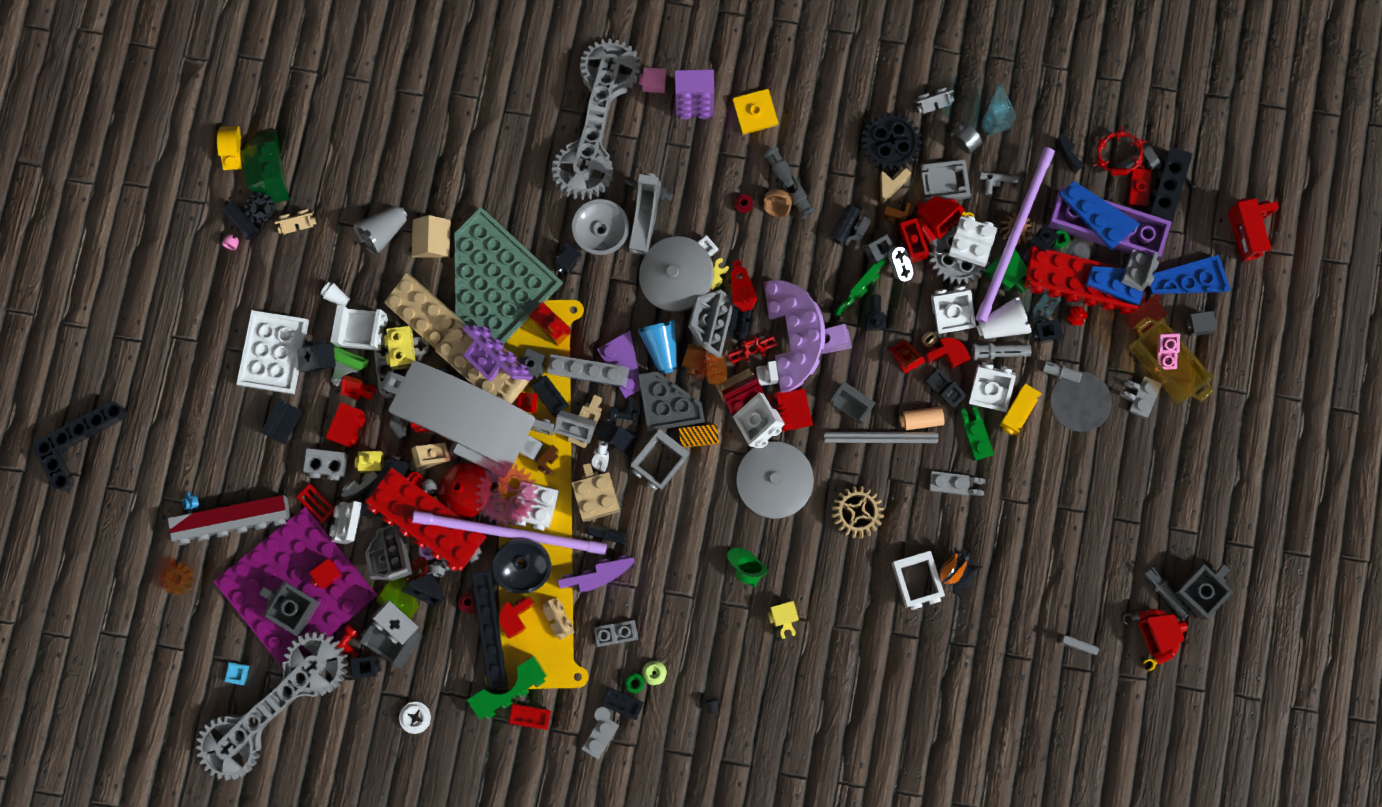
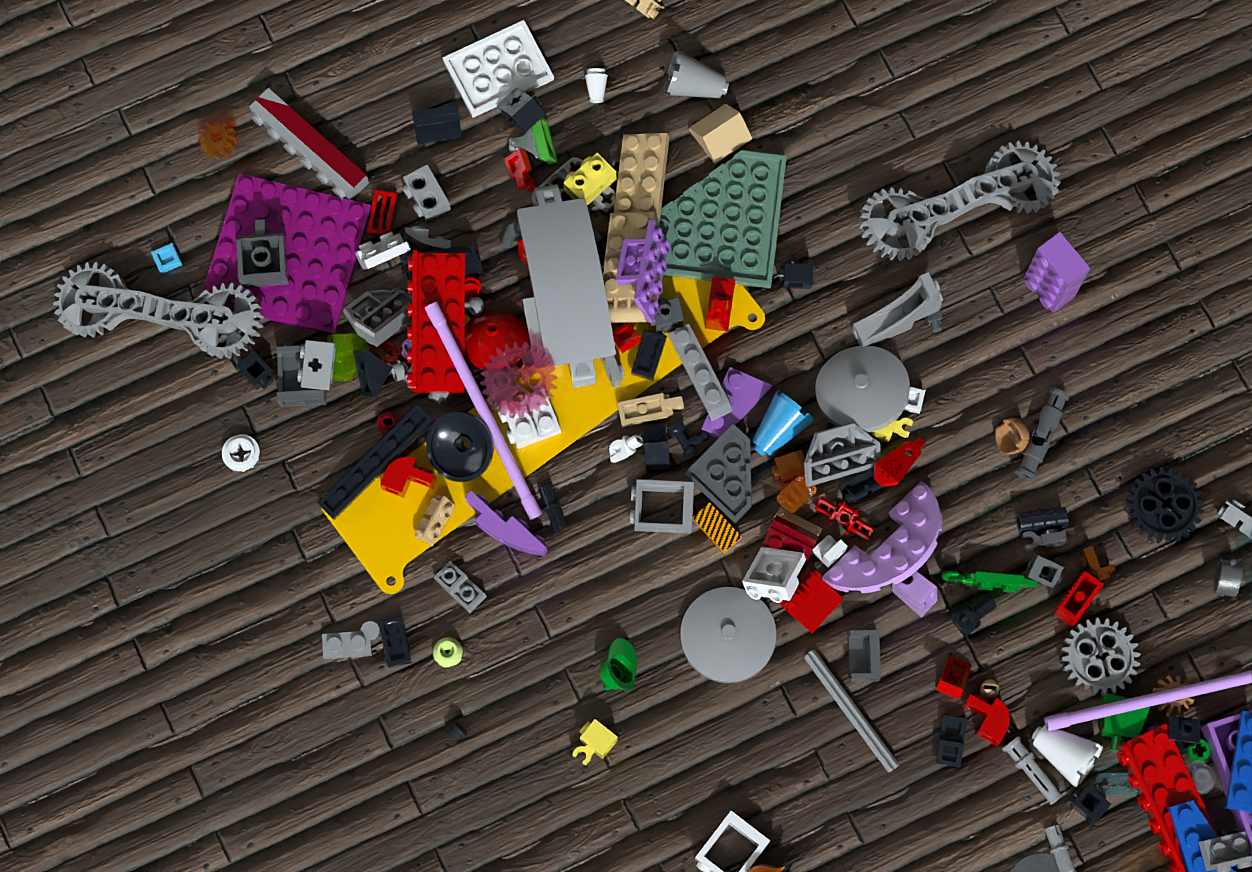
camera: 55 degrees right, 5 degrees down
dark azure plate [182,492,198,514] -> none
red brick [309,559,343,589] -> none
red brick [326,402,366,449] -> none
white panel [330,305,388,351] -> none
red piece [337,624,360,659] -> none
light yellow brick [355,451,384,473] -> none
tan slope [411,443,450,469] -> none
green arch [467,656,548,721] -> none
red plate [509,704,551,730] -> none
reddish brown bracket [537,445,559,476] -> none
light grey slope [553,410,597,444] -> none
light grey dish [572,199,629,255] -> none
tan hinge [572,463,621,522] -> none
green plate [625,673,645,693] -> none
bright pink brick [639,67,666,93] -> none
yellow plate [733,89,779,135] -> none
dark red plate [734,194,753,213] -> none
tan gear [832,486,884,538] -> none
tan slope [880,168,911,204] -> none
beam [888,246,913,281] -> none
light nougat brick [900,406,944,430] -> none
red torso [915,196,974,256] -> none
light grey container [920,160,971,203] -> none
light grey hinge [929,471,985,496] -> none
white plate [931,285,976,334] -> none
white plate [949,216,997,267] -> none
green hinge [960,405,994,461] -> none
white plate [969,362,1016,412] -> none
light grey hose [980,172,1018,196] -> none
yellow window [999,384,1042,435] -> none
red wheel [1066,306,1088,326] -> none

